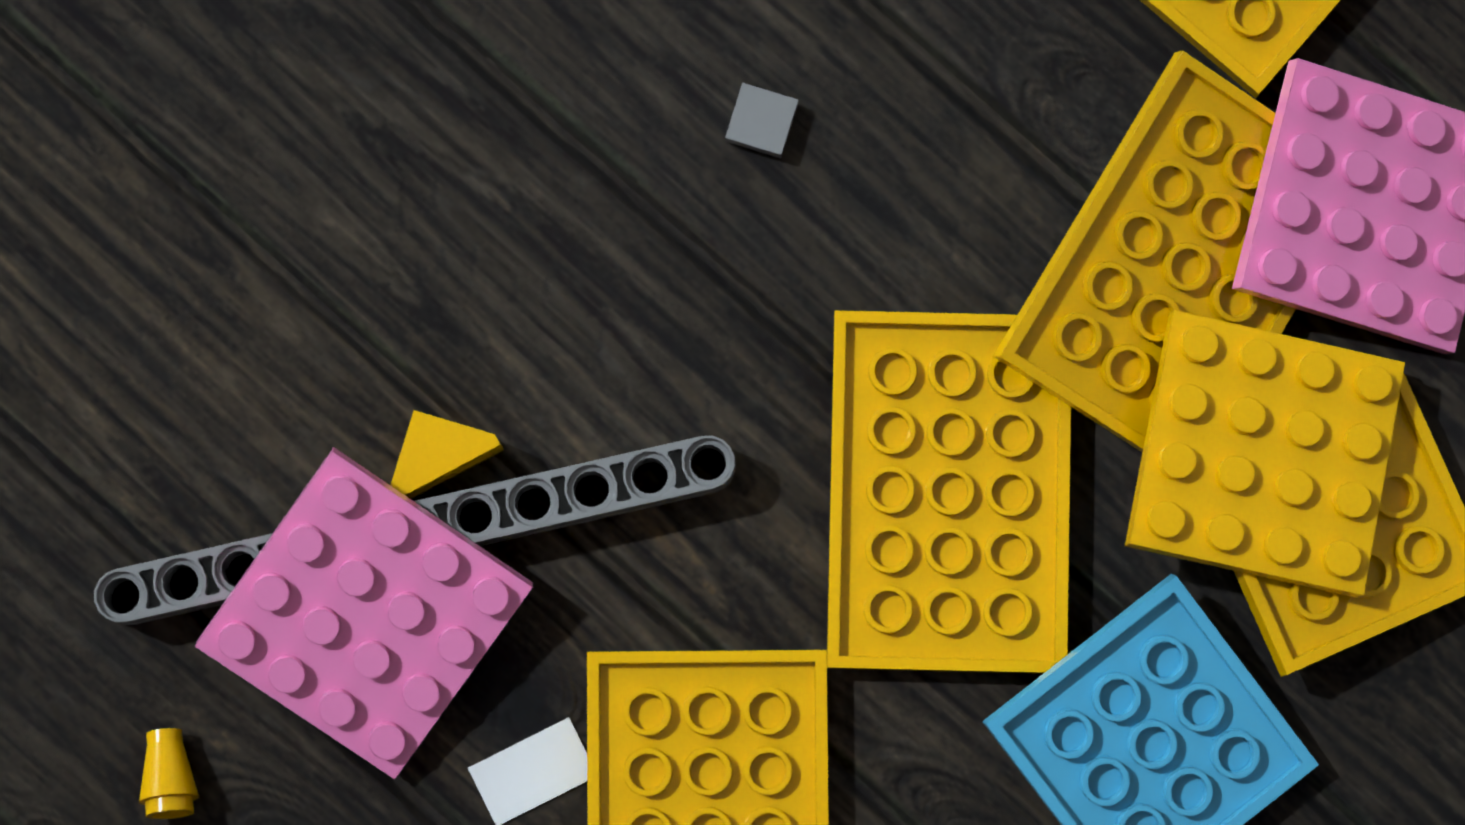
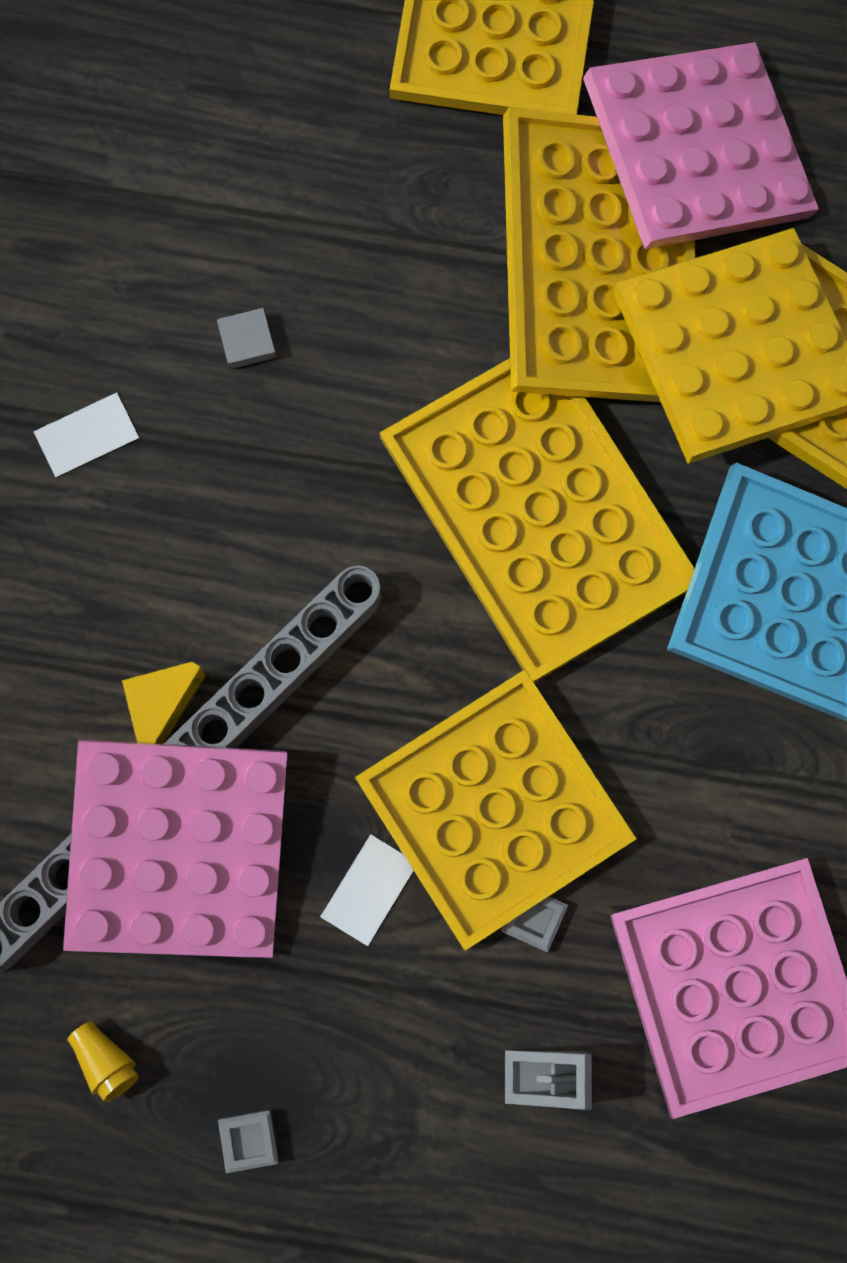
camera: 35 degrees left, 5 degrees down
none -> white sticker [34,393,139,477]

